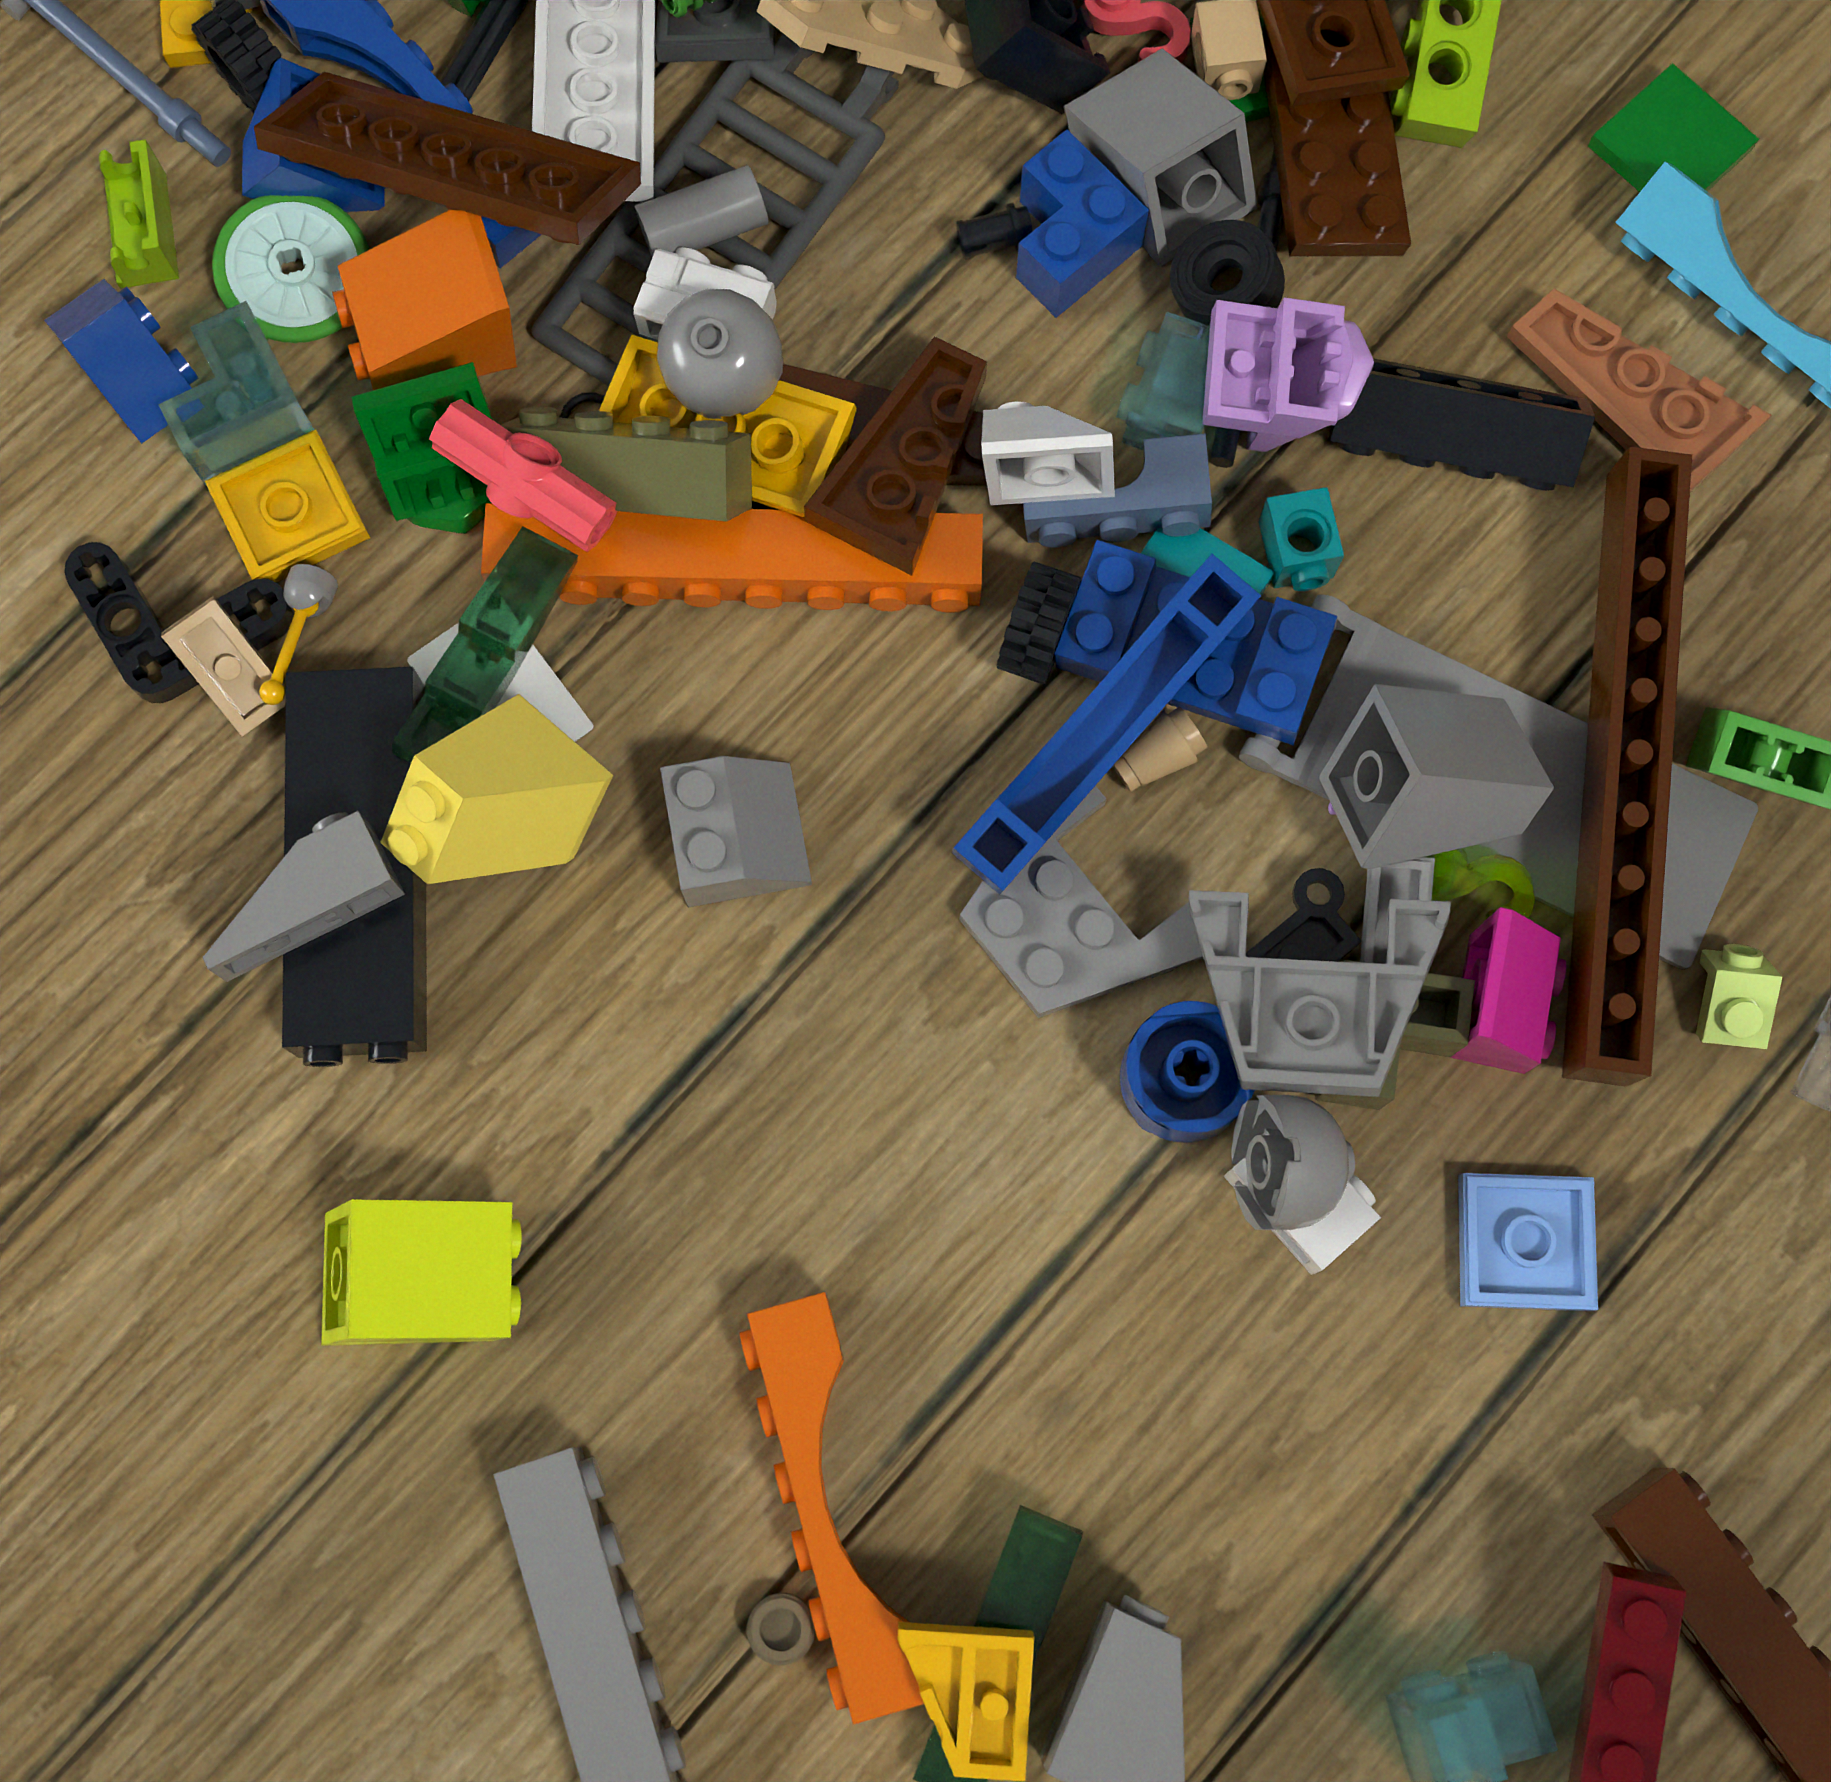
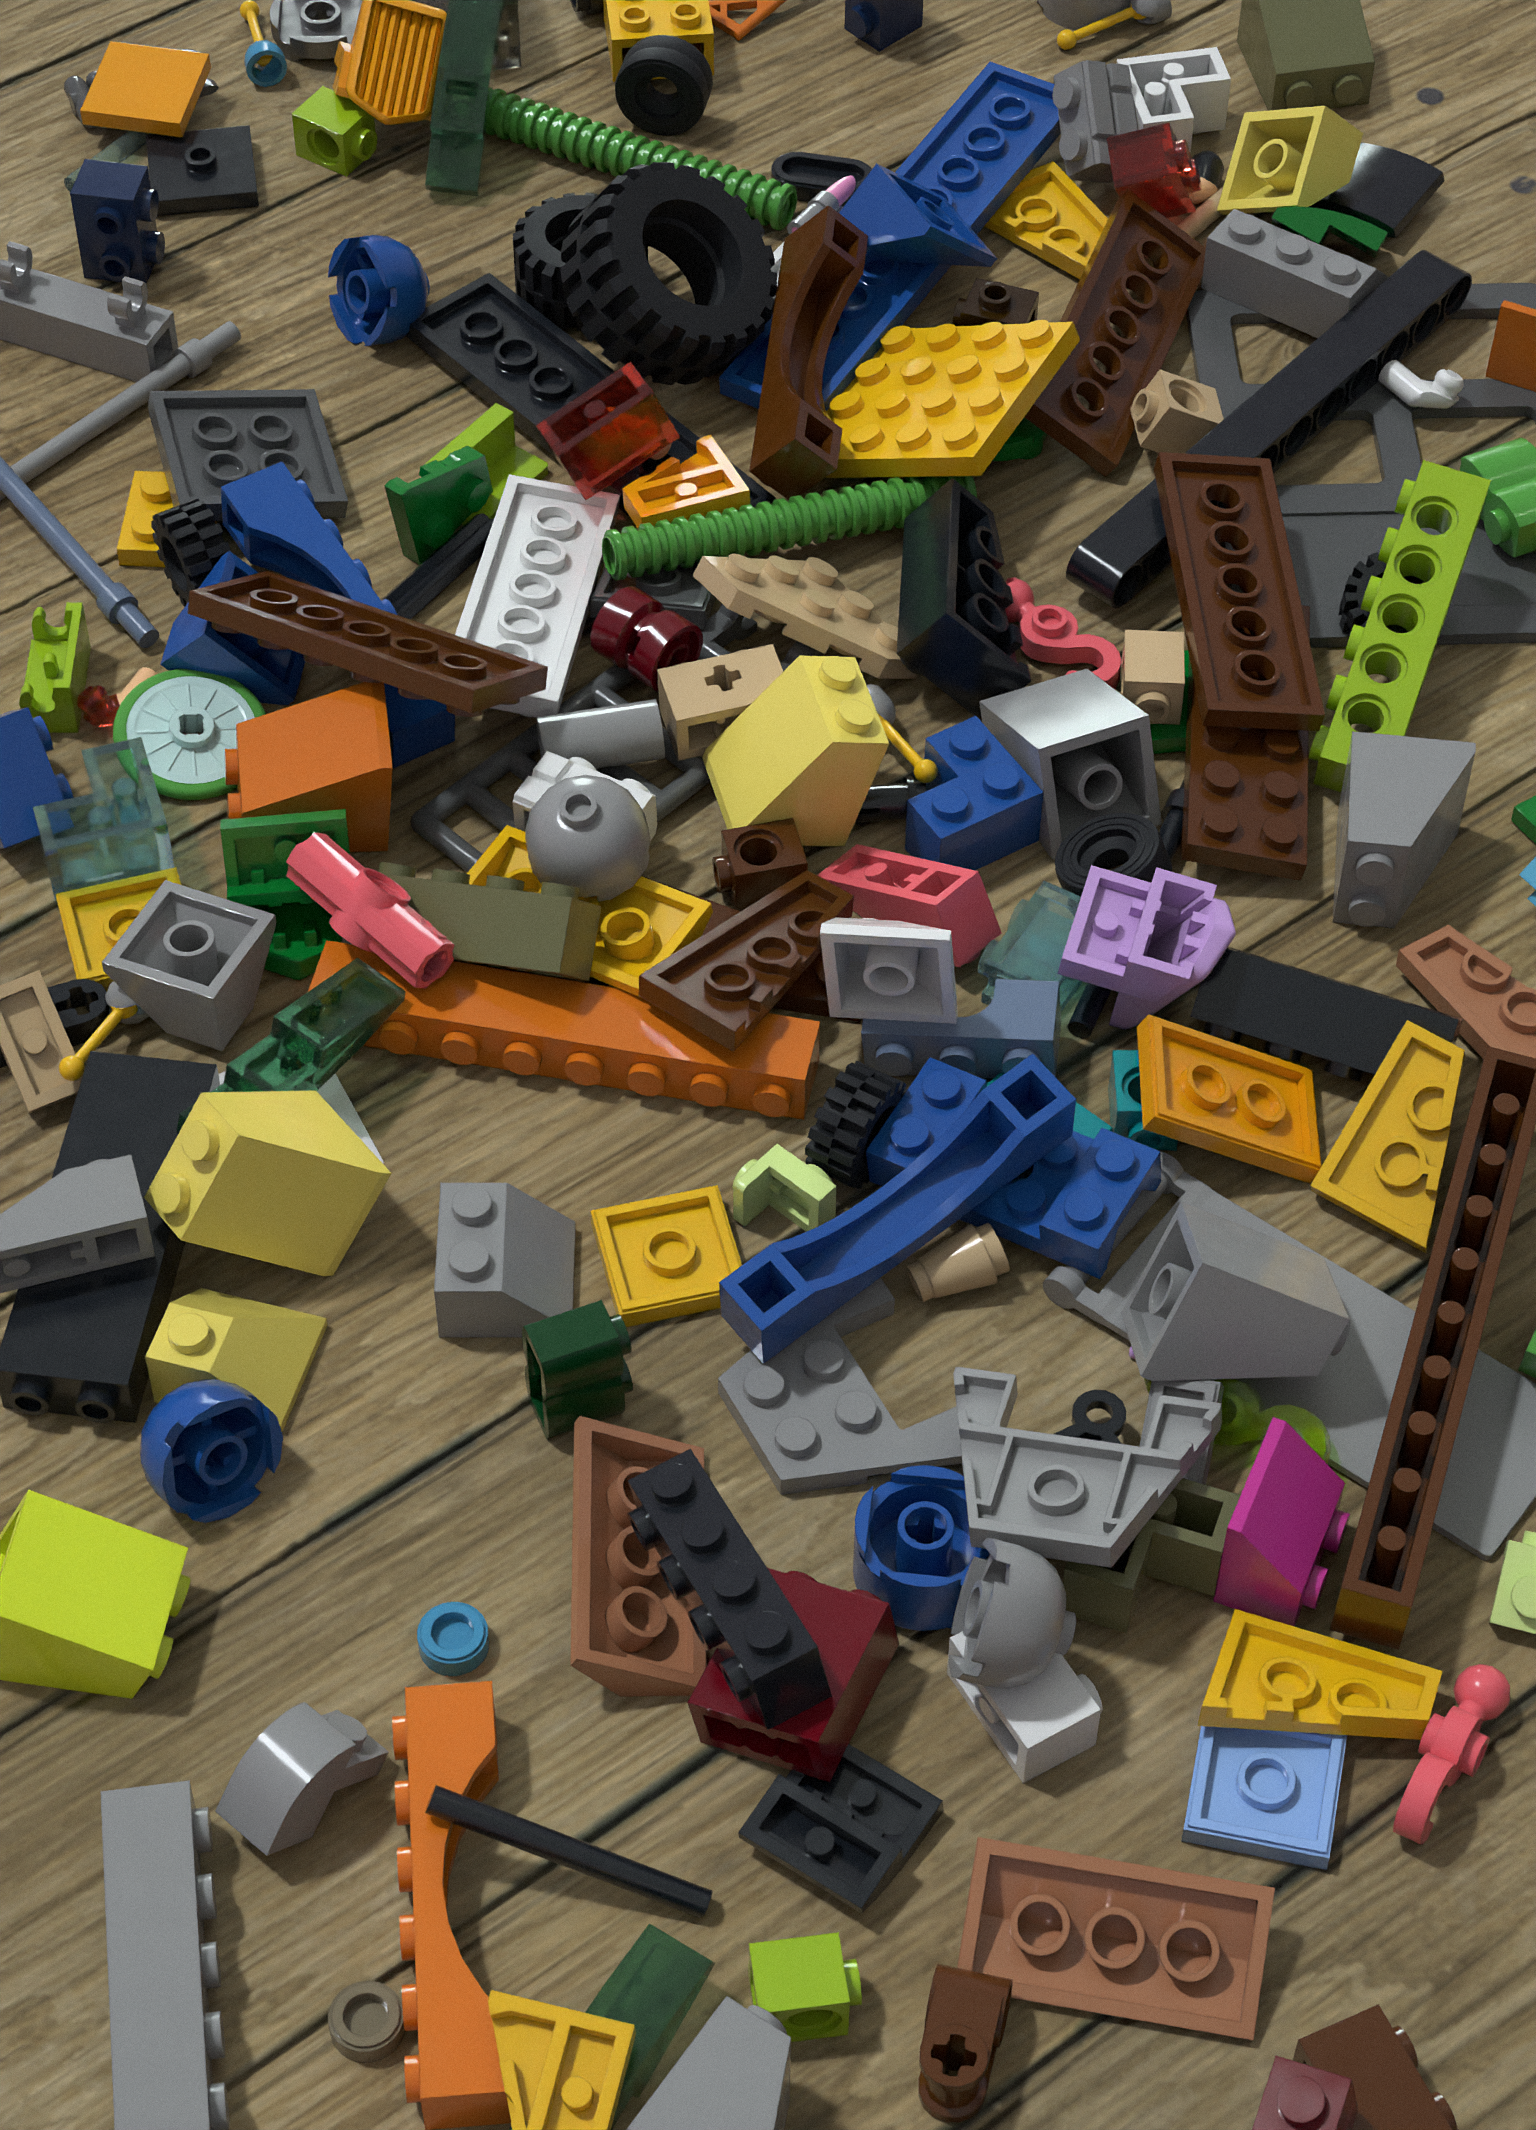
camera: 10 degrees right, 25 degrees down
none -> clear red arm [77,667,158,727]
none -> light grey slope [102,880,276,1051]
none -> blue cylinder [140,1379,283,1523]
none -> light yellow slope [145,1288,328,1432]
none -> light grey brick [215,1702,389,1856]
none -> dark azure tile [417,1602,489,1676]
none -> black bar [425,1785,712,1919]
none -> dark green brick [522,1300,633,1439]
none -> nougat slope [570,1416,706,1697]
none -> dark red wheel [590,586,703,692]
none -> yellow tile [590,1185,742,1327]
none -> black brick [627,1449,832,1730]
none -> tan brick [657,644,783,761]
none -> dark red brick [687,1568,899,1782]
none -> light yellow slope [702,655,889,846]
none -> reddish brown brick [712,818,808,911]
none -> yellowish green bracket [732,1144,836,1232]
none -> black slope [738,1744,944,1913]
none -> lime brick [748,1932,862,2042]
none -> coral slope [817,844,1002,967]
none -> yellow hinge [867,684,938,783]
none -> reddish brown piece [918,1964,1013,2123]
none -> nougat slope [957,1837,1275,2040]
none -> light orange tile [1137,1014,1321,1184]
none -> yellow wing [1197,1609,1443,1740]
none -> yellow wing [1310,1020,1465,1253]
none -> light grey slope [1333,731,1476,928]
none -> coral piece [1393,1664,1510,1845]

